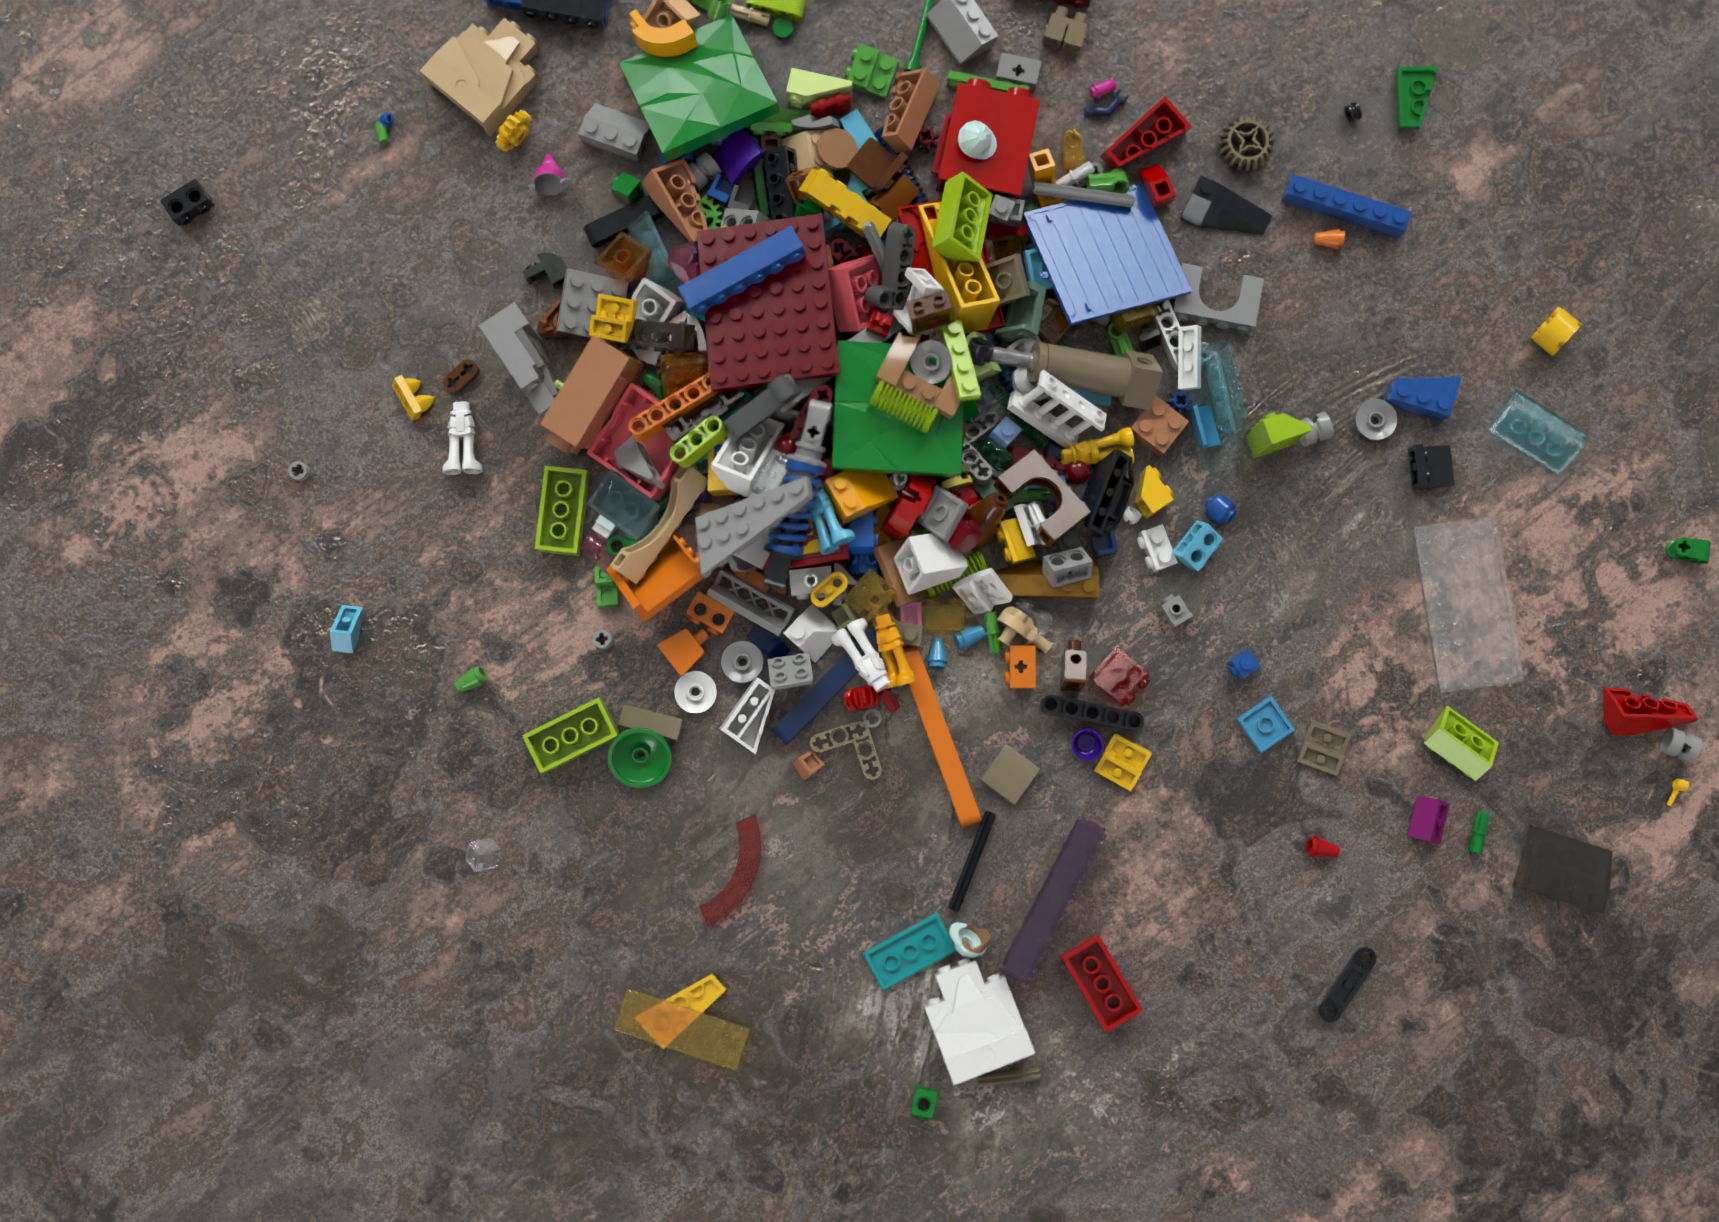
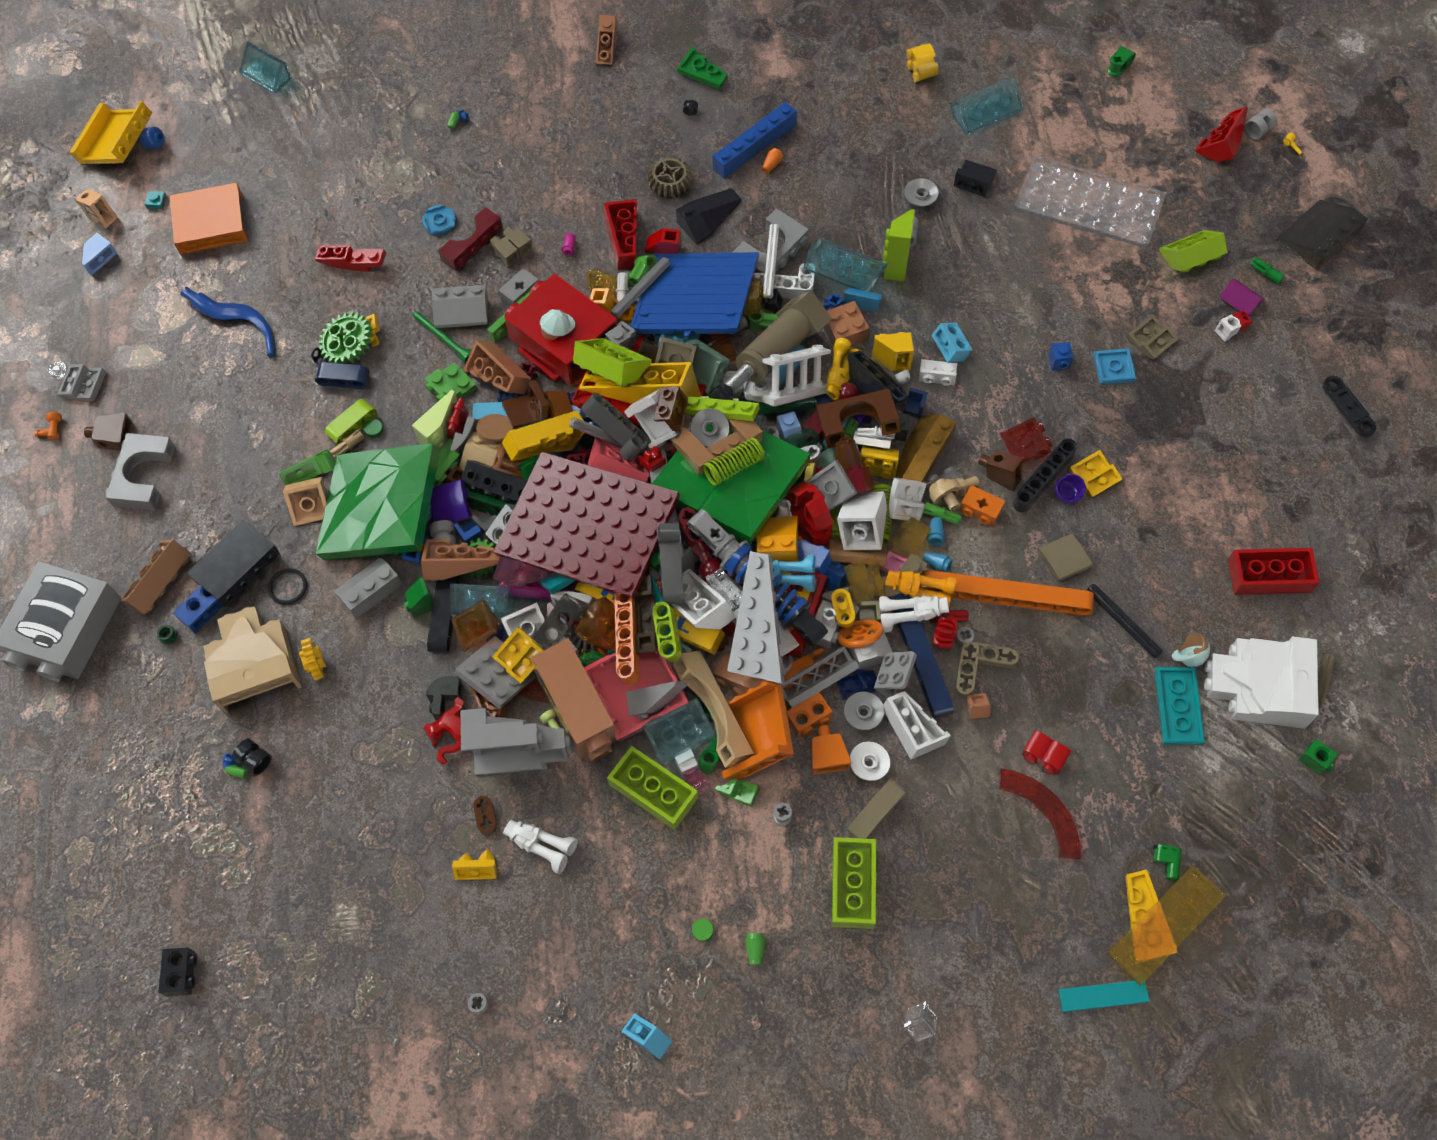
camera: 55 degrees left, 20 degrees down
light grey hat [528,154,571,196] -> none
green dish [608,727,672,788] -> none
light orange arch [629,9,698,57] -> none
blue brick [678,226,806,316] -> none
clear purple brick [1000,816,1107,984] -> none
light grey brick [1042,547,1093,588] -> none
dark blue arm [1084,89,1128,117] -> none
light grey brick [1159,594,1193,628] -> none
white plate [1178,325,1201,391] -> none
blue head [1204,494,1237,525] -> none
red cone [1306,836,1340,858] -> none
blue wedge [1384,377,1461,421] -> none
none -> black wheel [232,739,272,776]
none -> black piece [268,568,307,604]
none -> red animal [424,697,473,765]
none -> bright green tile [692,919,713,942]
none -> white axle [763,224,779,299]
none -> orange plate [837,619,884,648]
none -> red brick [1022,730,1071,775]
none -> teal tile [1058,979,1150,1013]
none -> green piece [1153,844,1181,881]
none -> white leg [1214,310,1253,342]

